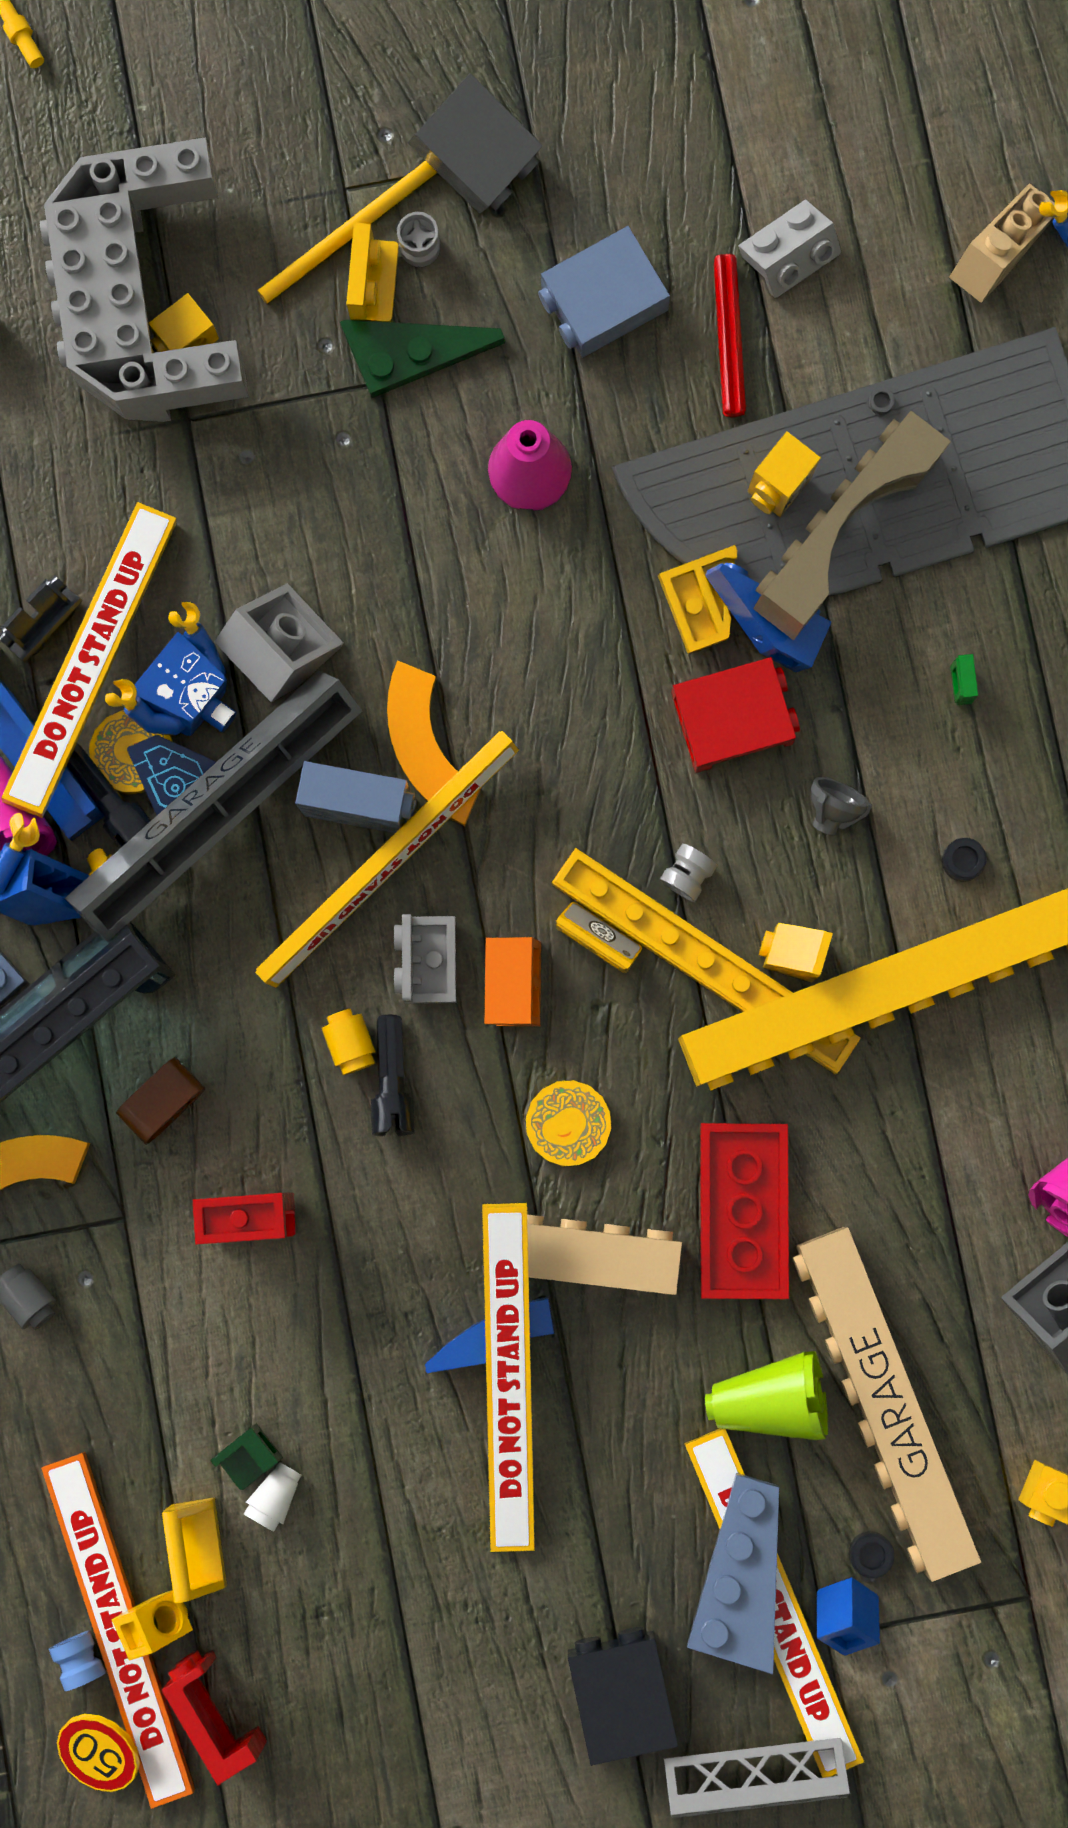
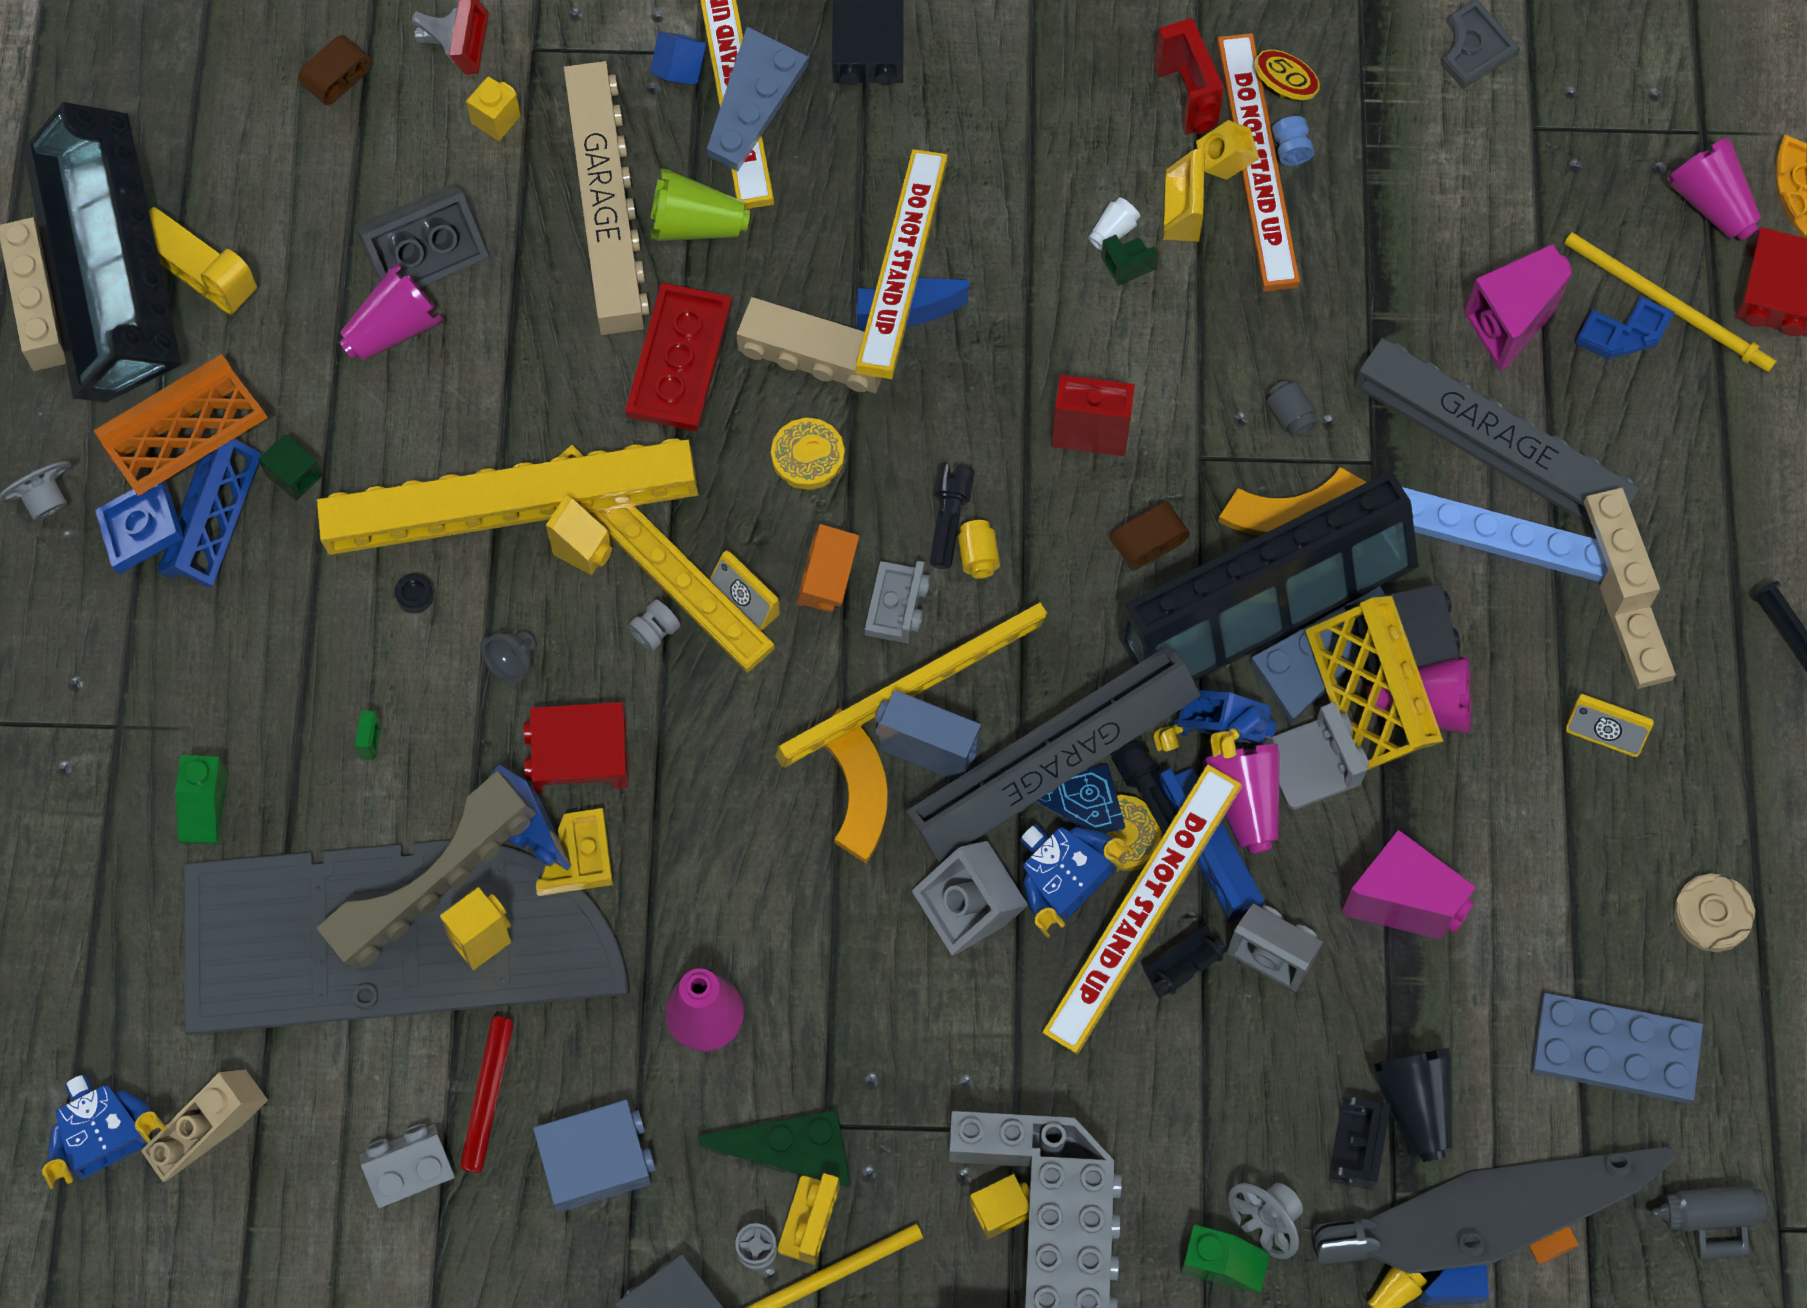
camera: 175 degrees left, 15 degrees down
black tile [849,1531,894,1578] -> none

